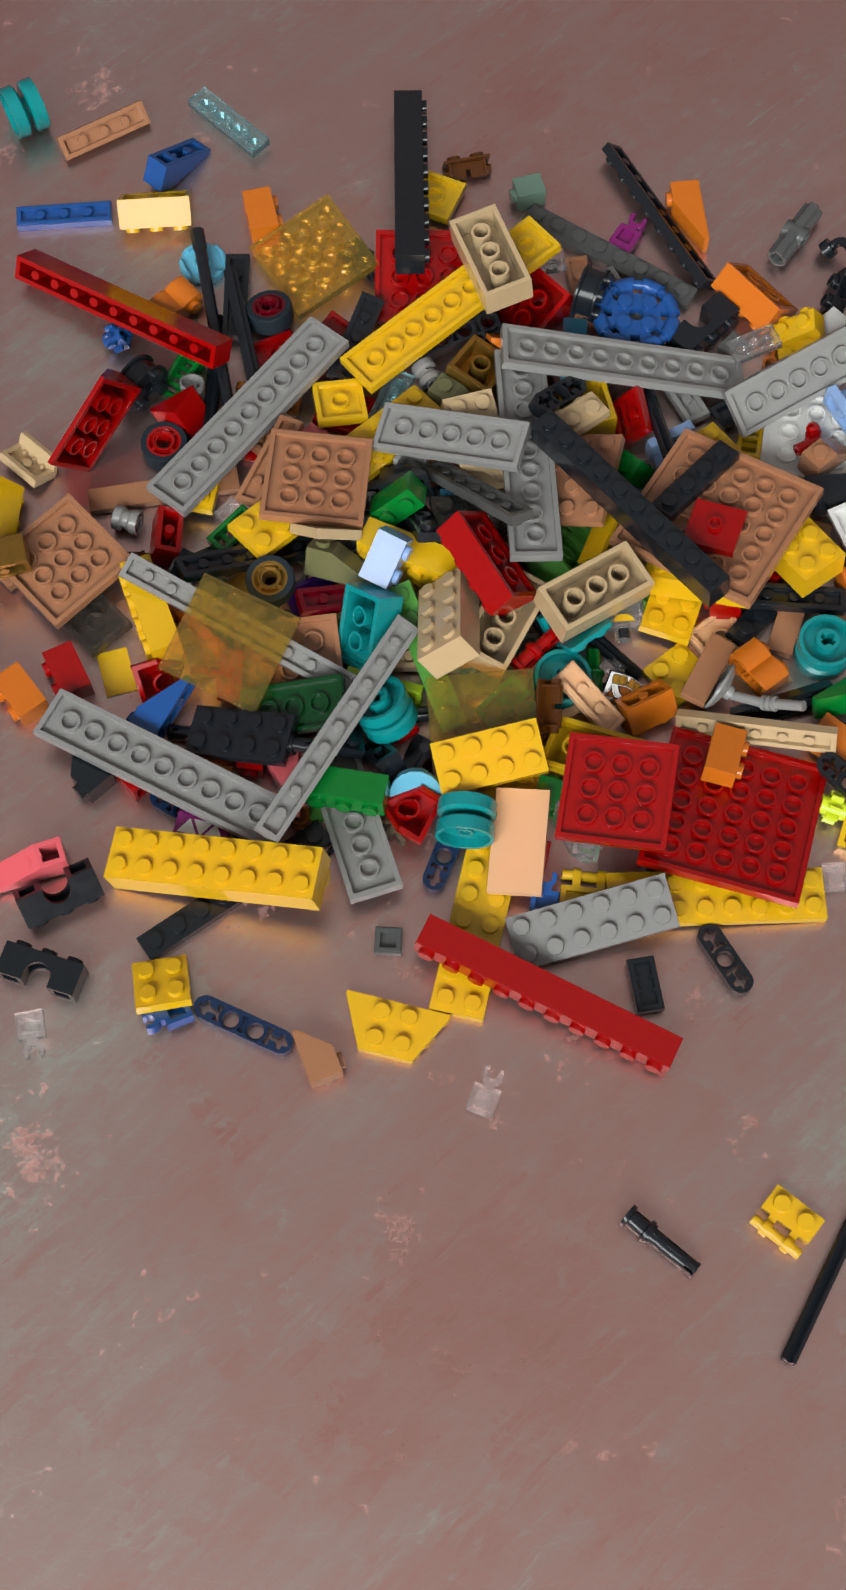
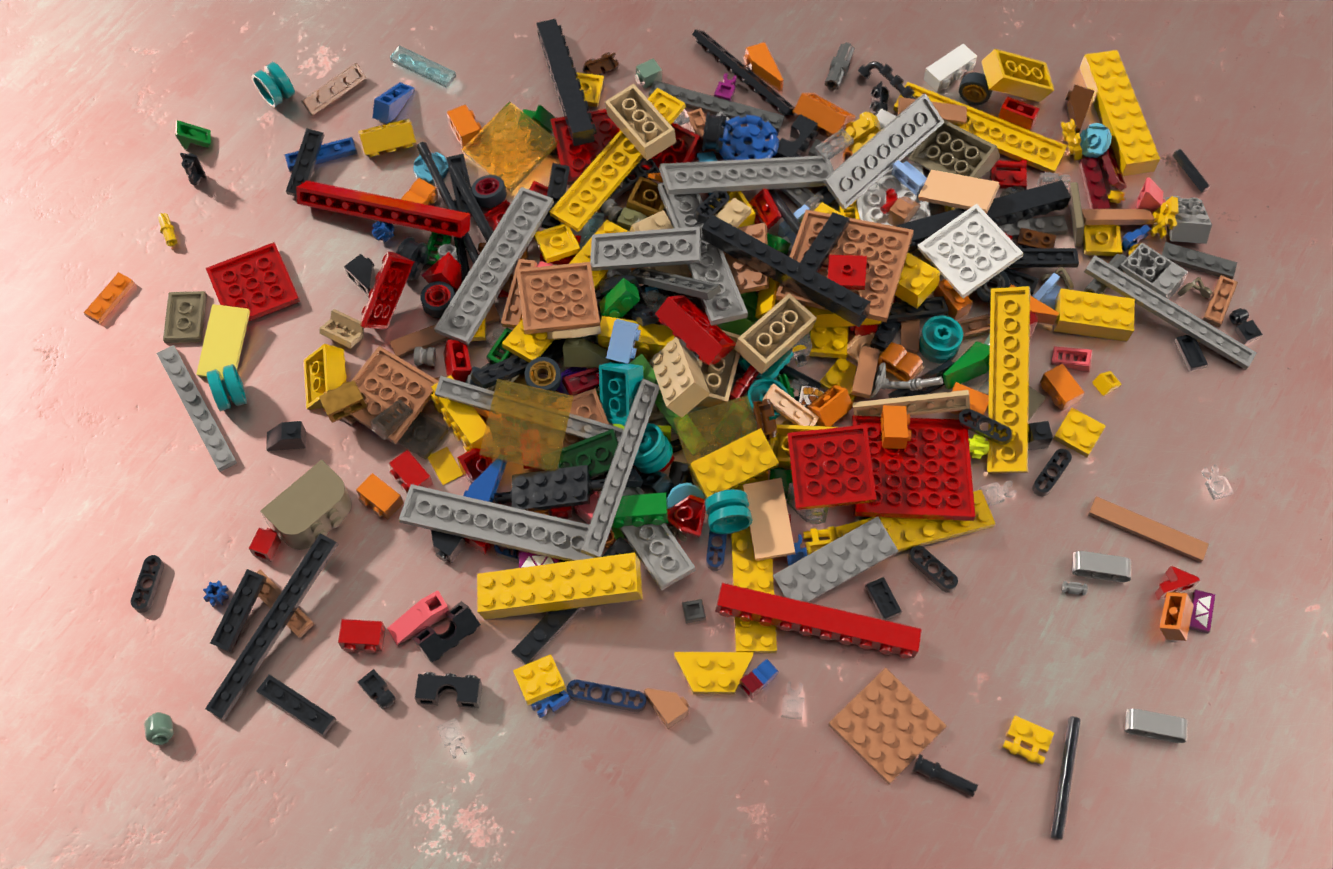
camera: 15 degrees left, 5 degrees down
none -> black plate [286,128,324,196]
none -> black slope [344,254,375,296]
none -> clear smoke slope [371,399,413,440]
none -> green slope [518,104,556,133]
none -> leg [739,659,779,699]
none -> clear plate [805,192,823,211]
none -> nougat plate [828,667,947,785]

